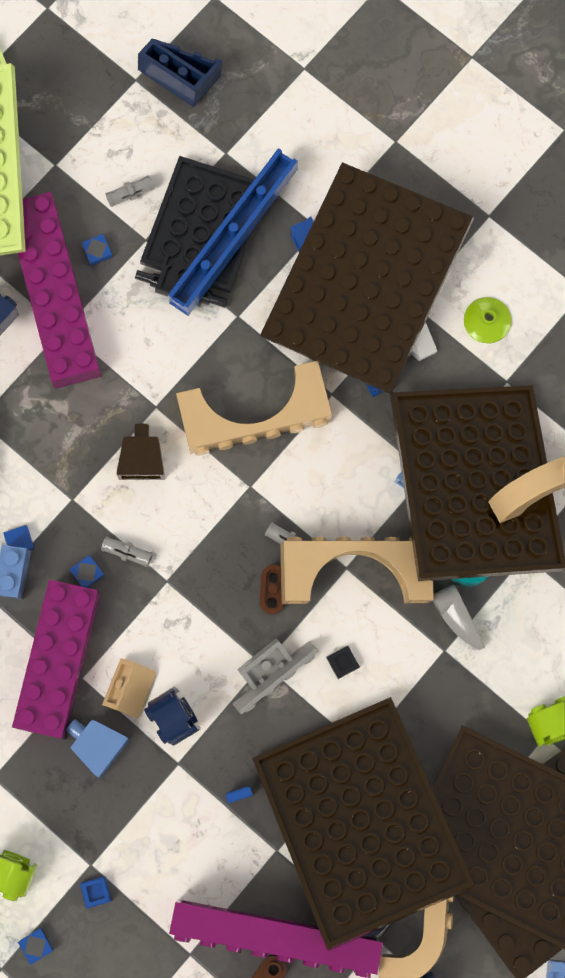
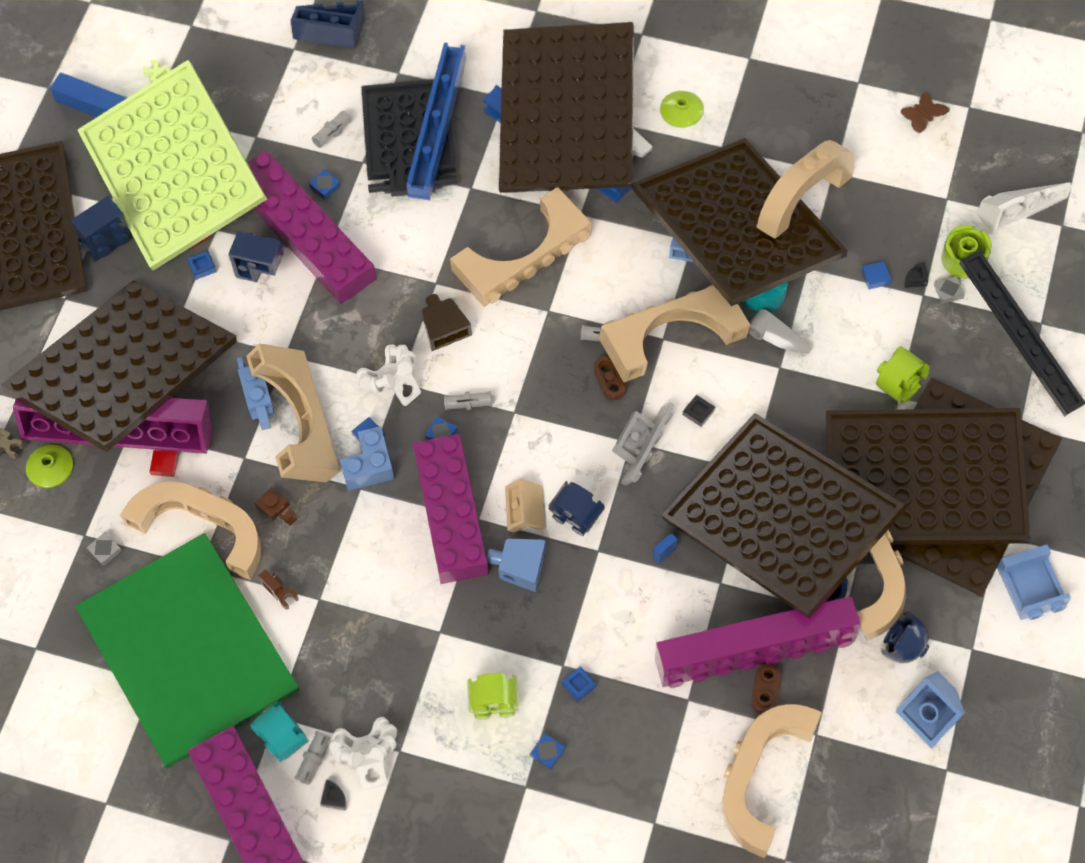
camera: 20 degrees left, 15 degrees down
none -> white piece [356,344,421,406]

